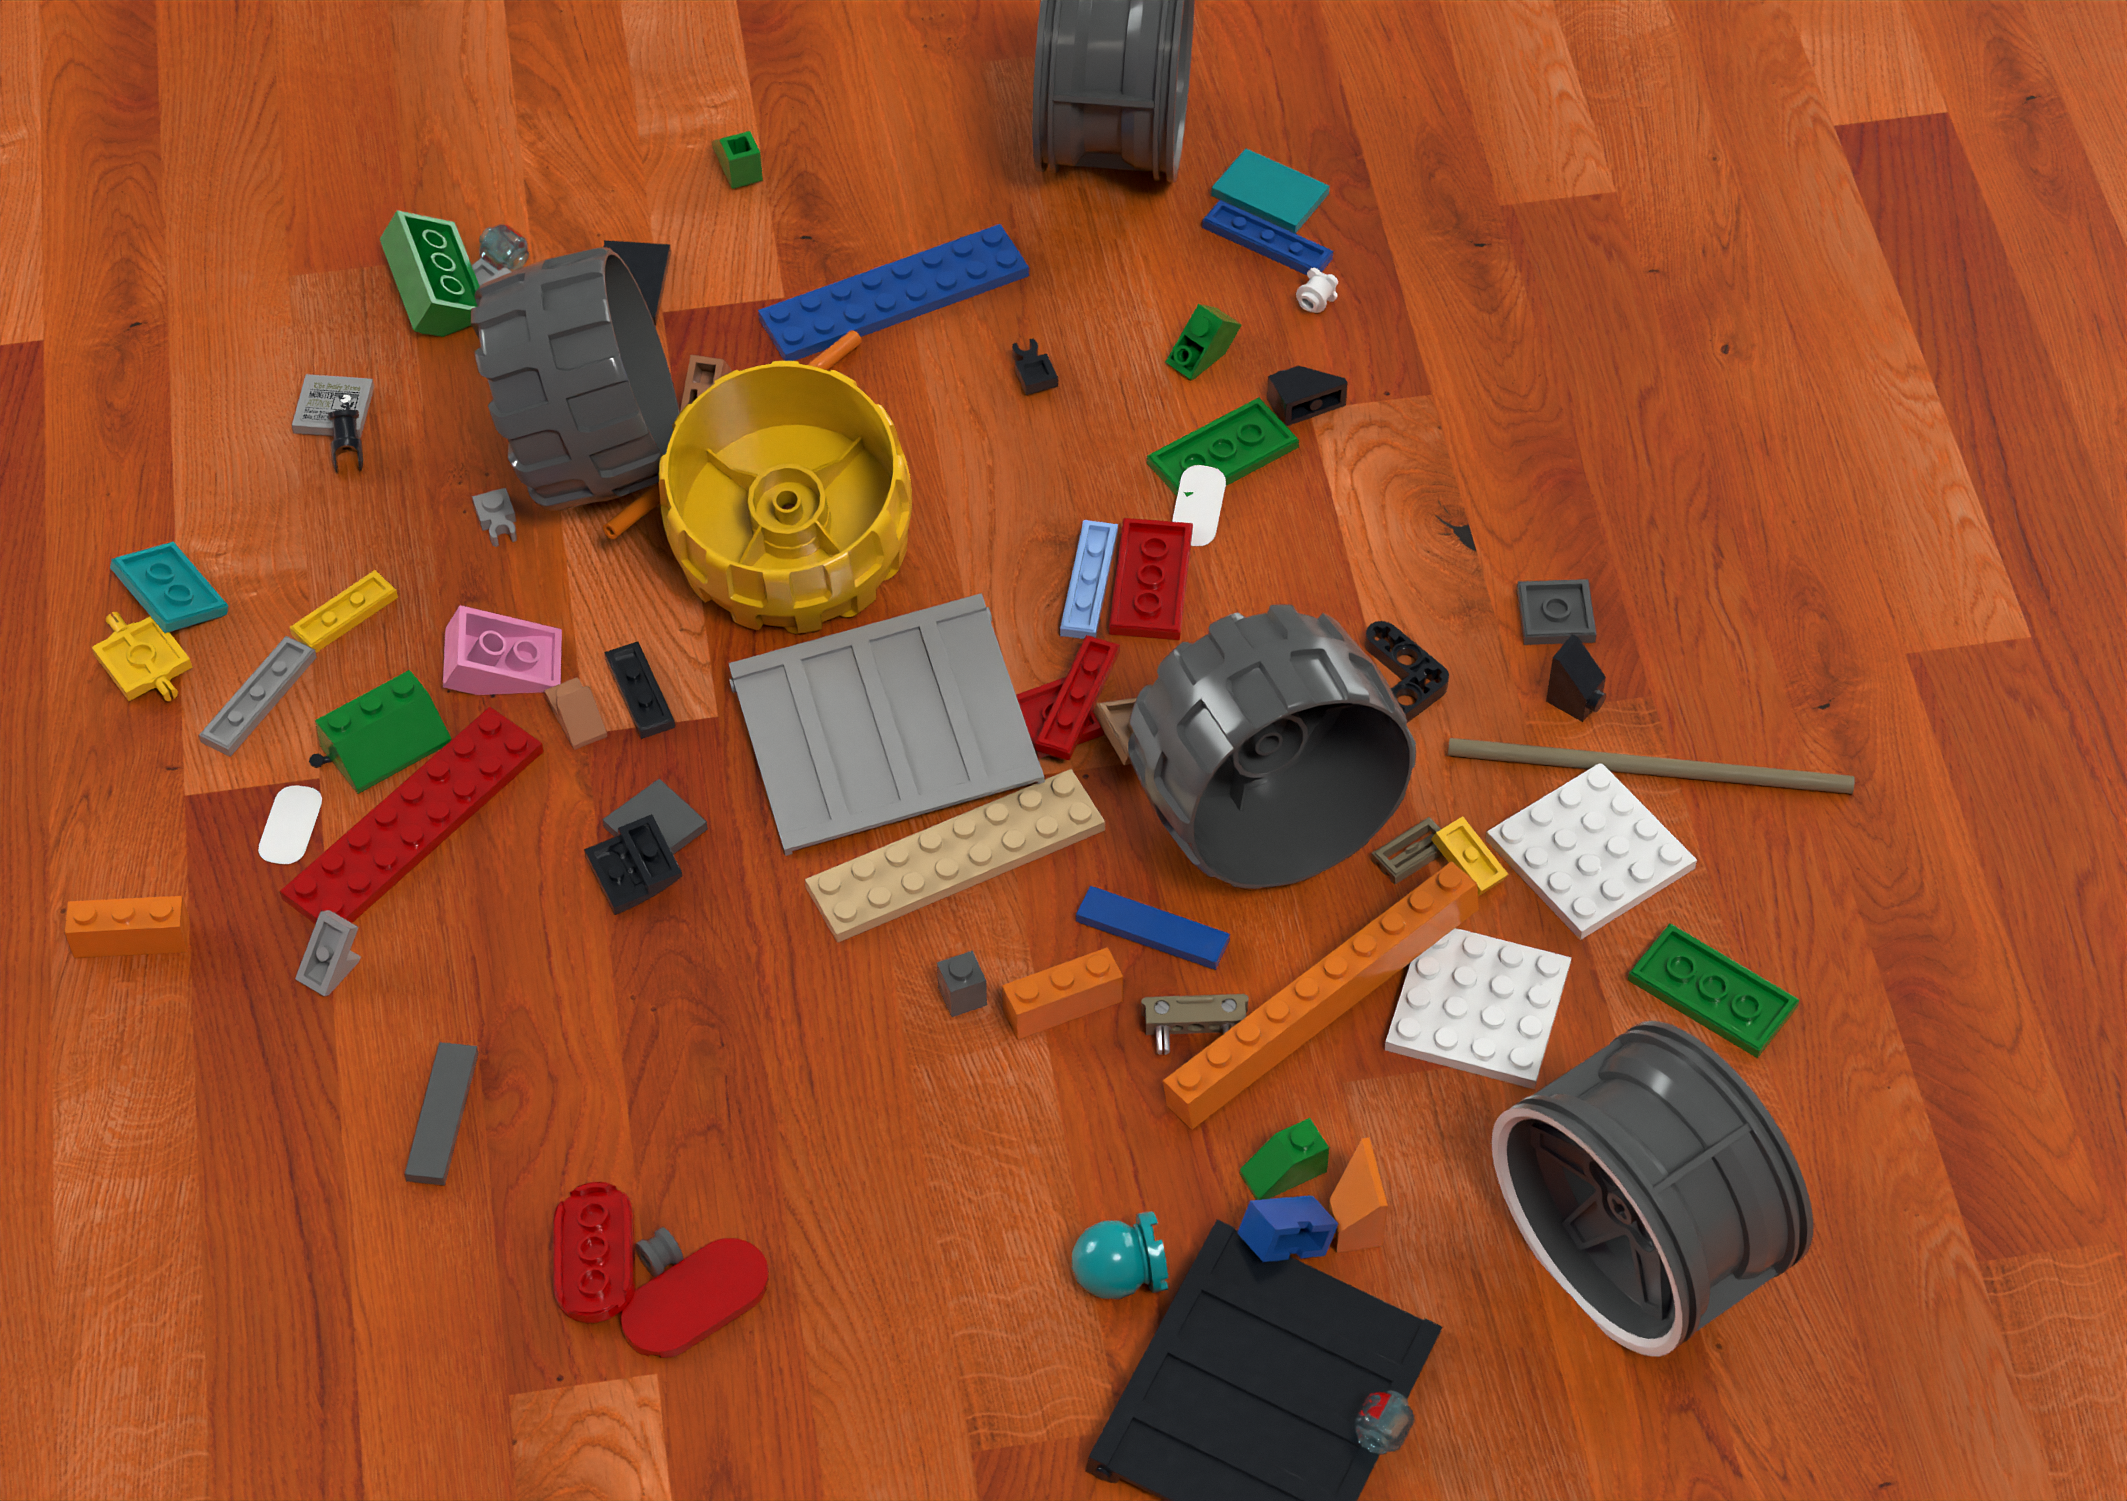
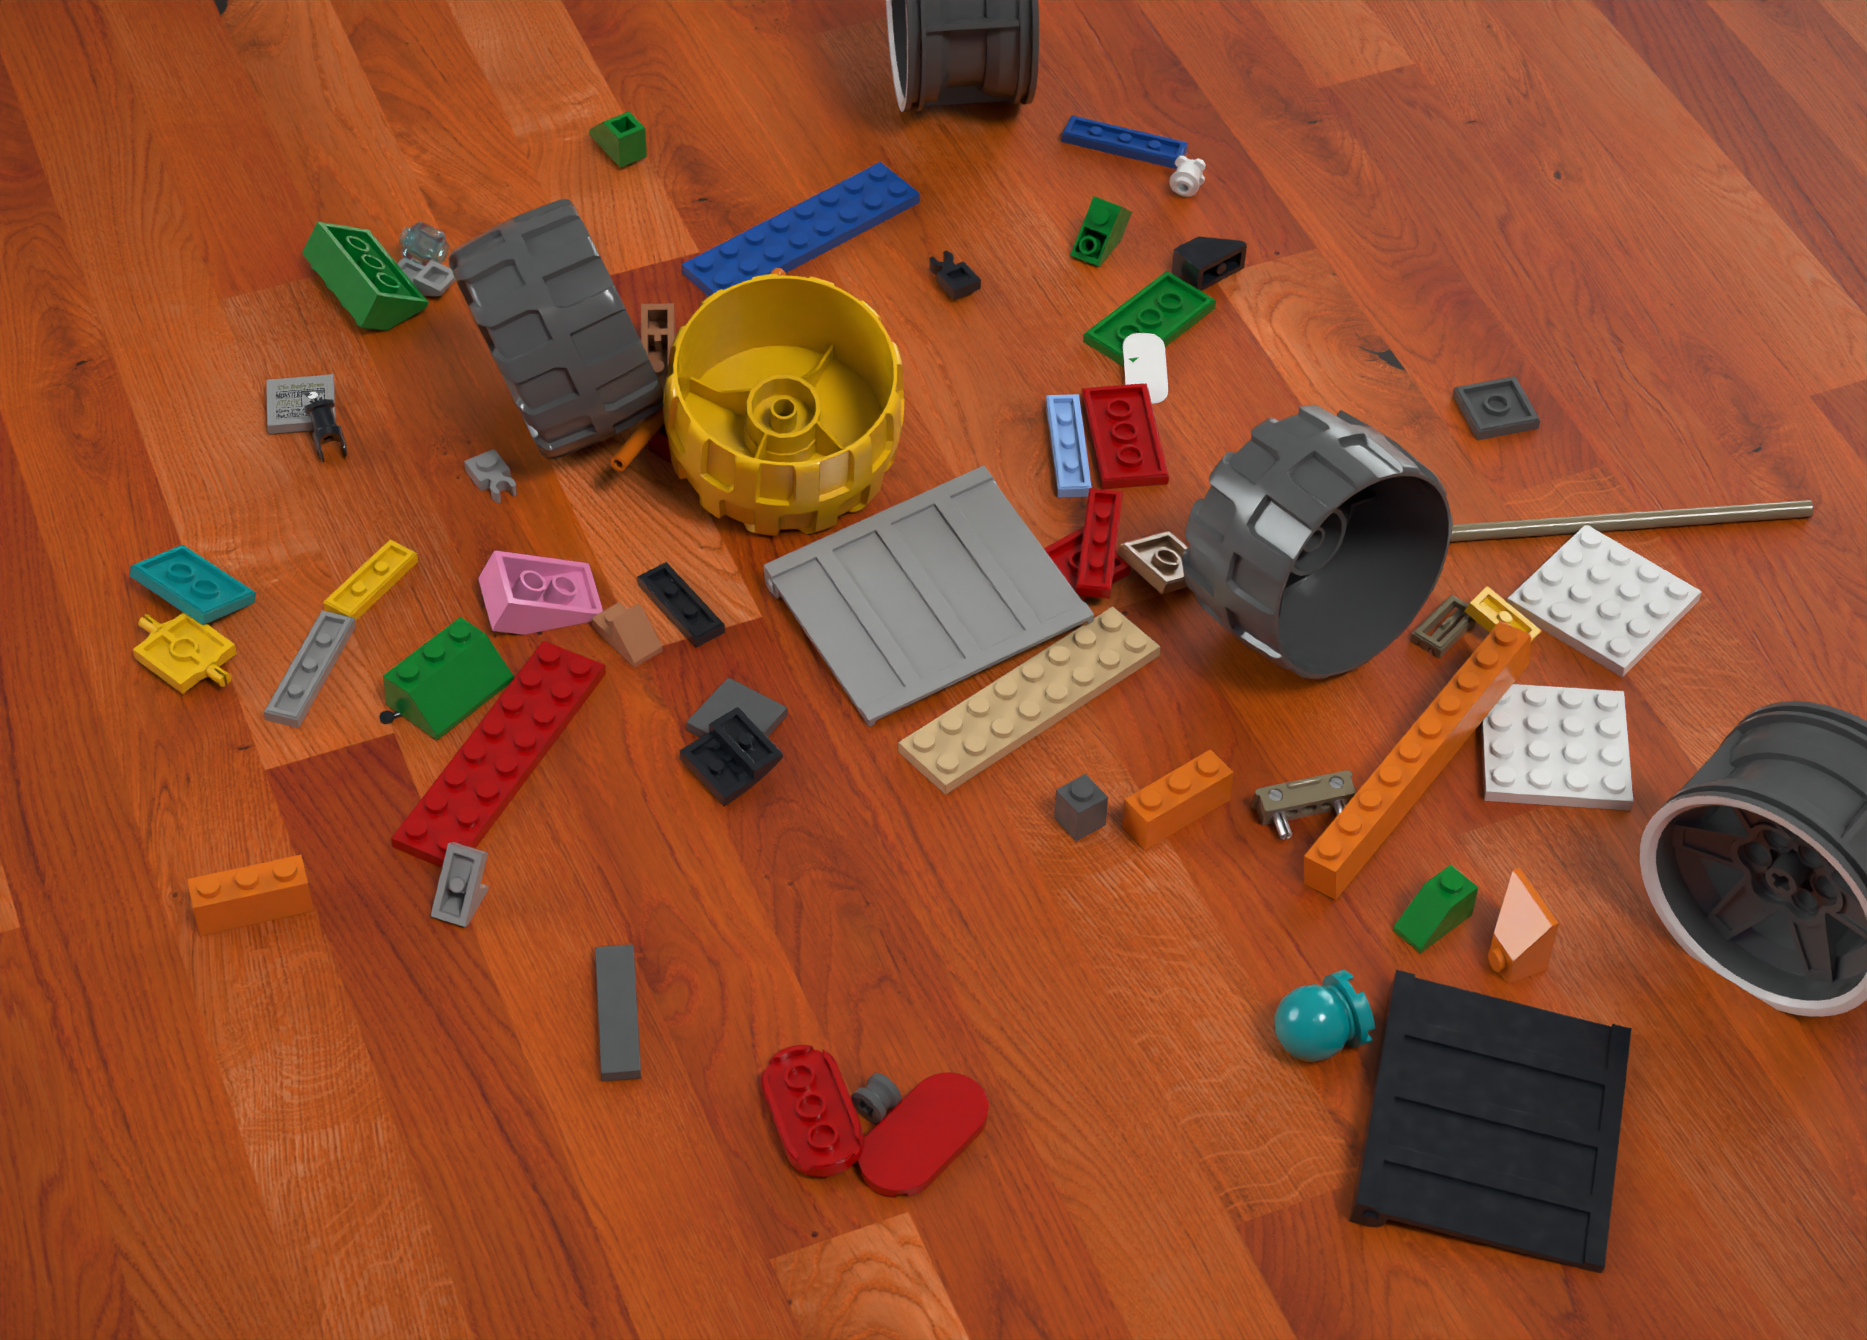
camera: 15 degrees left, 5 degrees down
white sticker [258,785,322,864] -> none
blue tile [1076,886,1230,970] -> none
teal tile [1211,148,1330,234] -> none
blue brick [1237,1195,1338,1262] -> none
clear light blue head [1354,1391,1415,1455] -> none
black slope [1546,634,1606,722] -> none
green tile [1628,923,1800,1059] -> none

